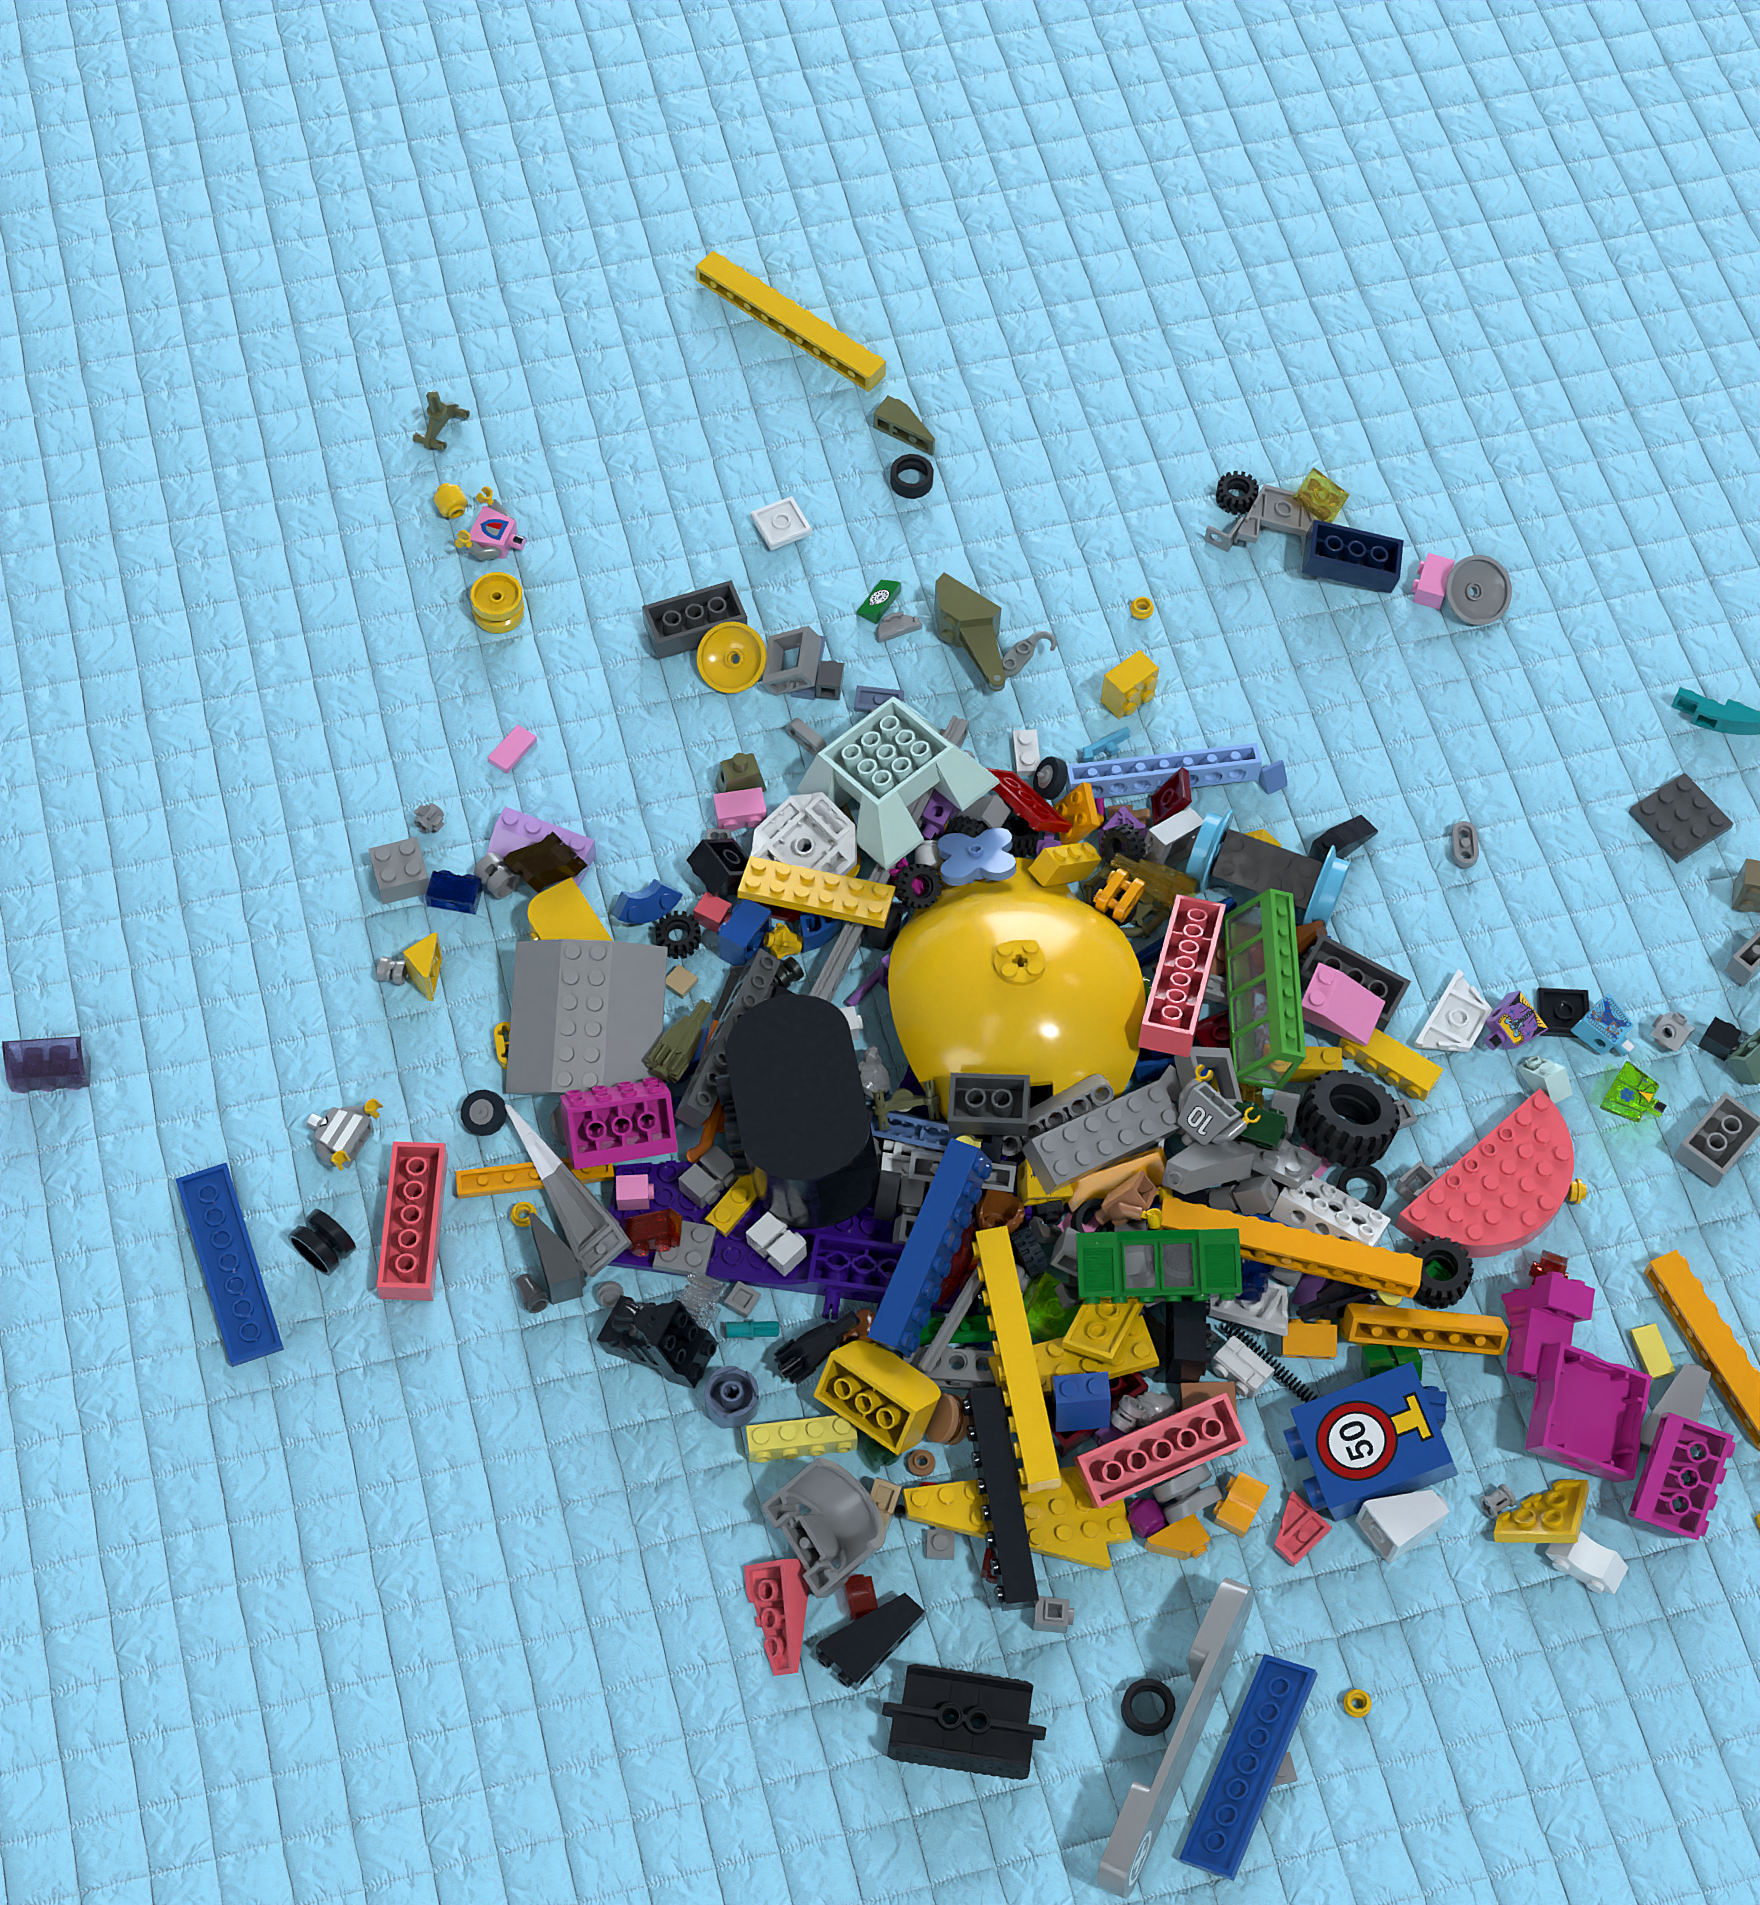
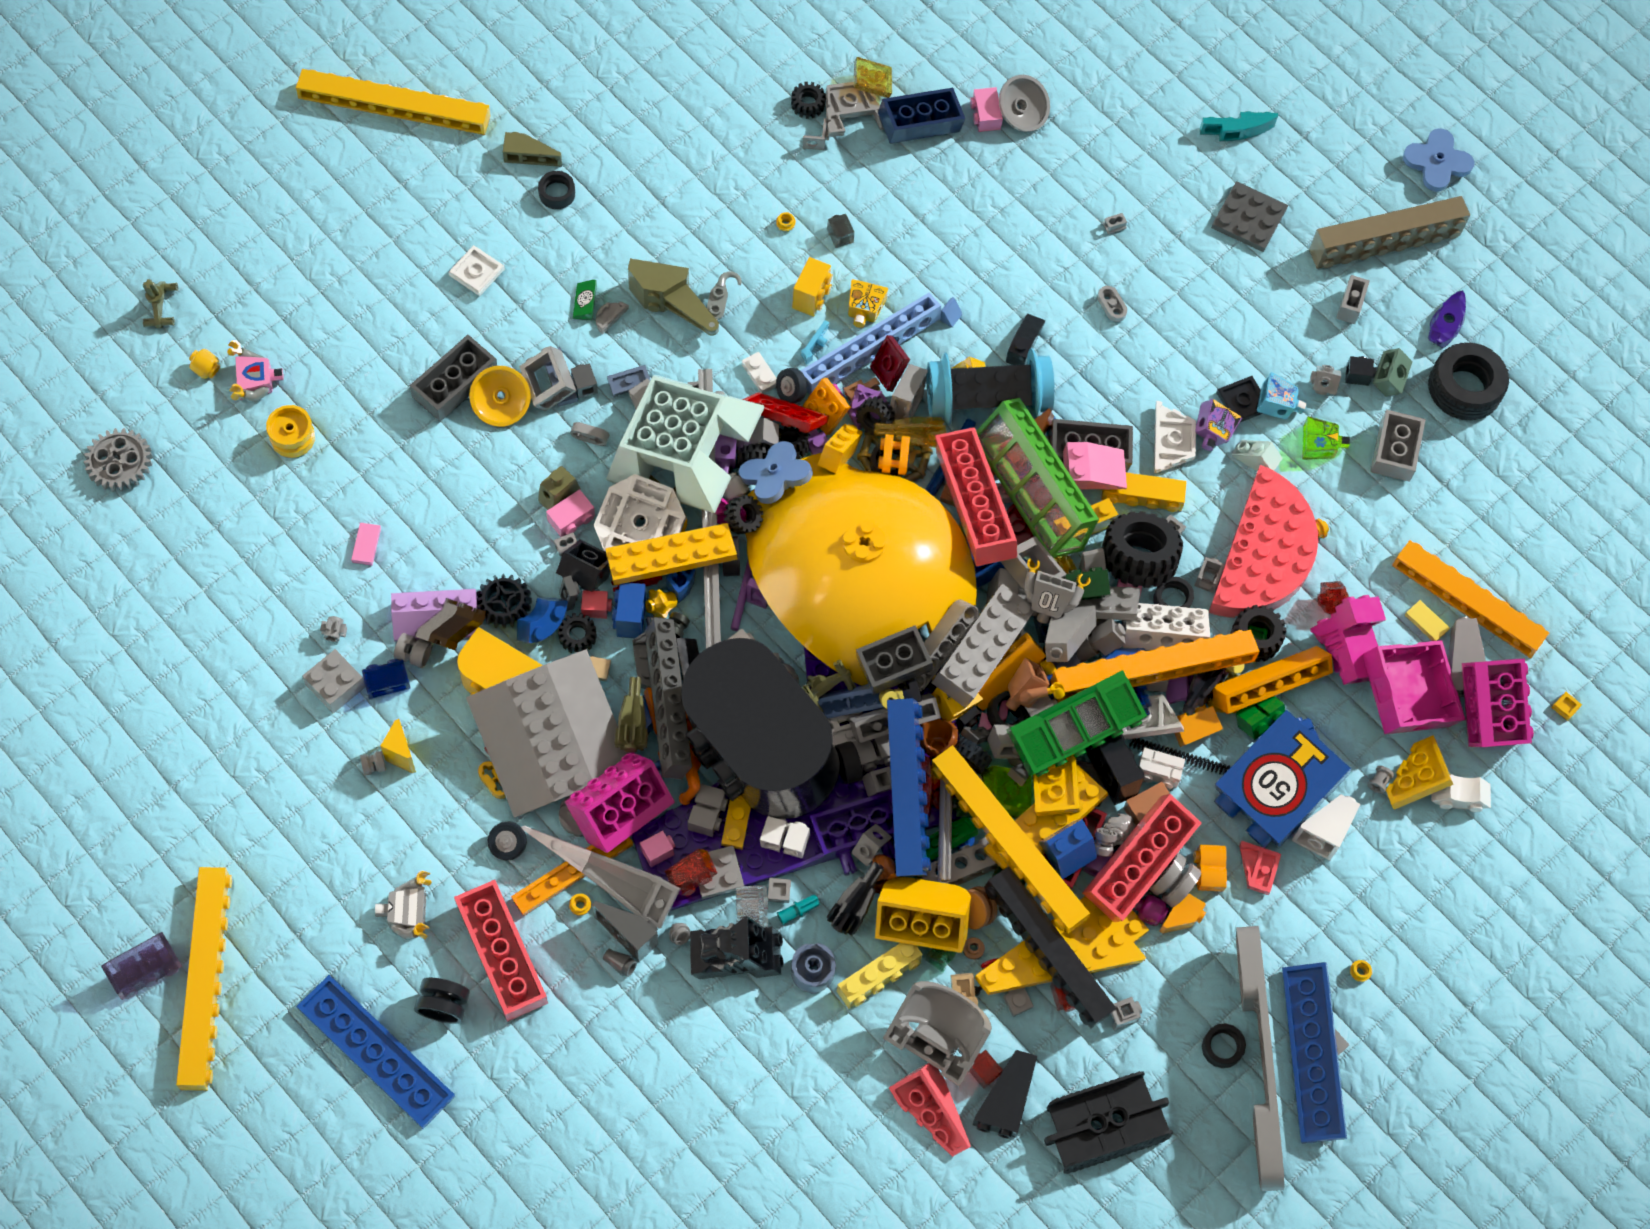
camera: 30 degrees left, 5 degrees up
none -> light grey gear [84,428,153,492]
none -> yellow brick [176,867,232,1091]
none -> black gear [476,573,532,629]
none -> dark grey plate [559,576,580,611]
none -> clear smoke brick [827,213,855,248]
none -> yellow torso [848,279,888,328]
none -> light grey bracket [852,824,892,866]
none -> light grey piece [1103,213,1127,234]

